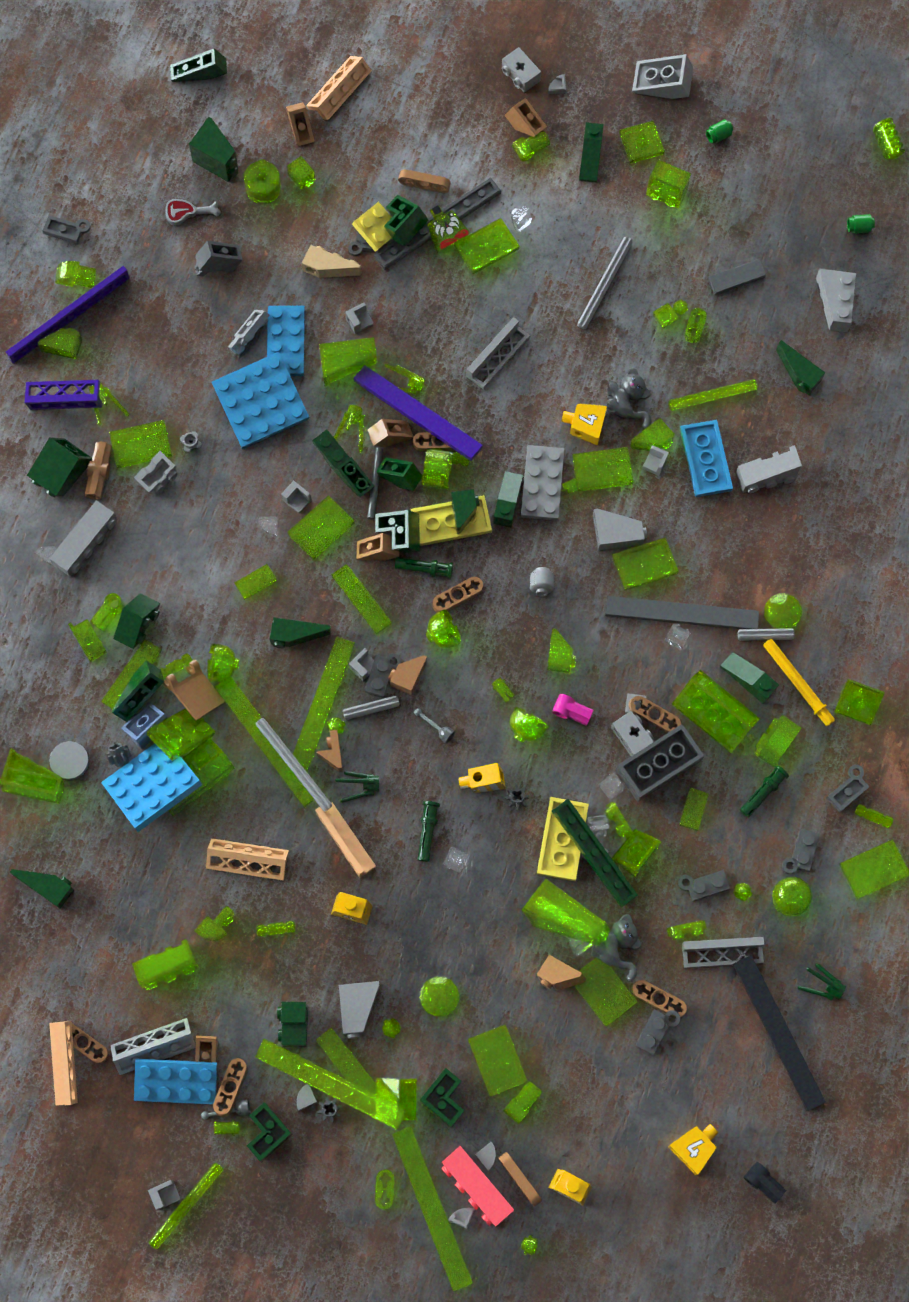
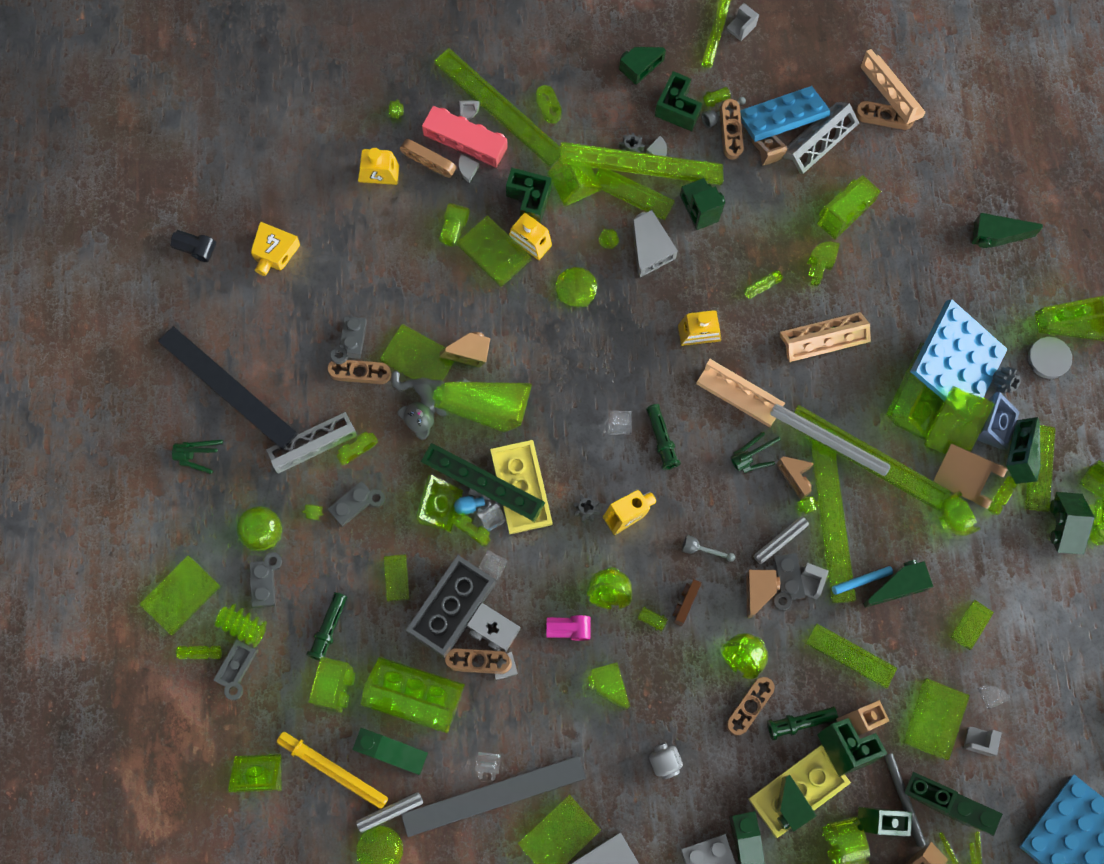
camera: 155 degrees right, 0 degrees up
none -> clear neon green piece [215,604,267,648]
none -> dark azure cylinder [454,496,485,515]
none -> yellow torso [508,213,552,260]
none -> dark green slope [619,47,666,85]
none -> reddish brown plate [672,579,702,627]
none -> dark azure bar [832,566,893,595]

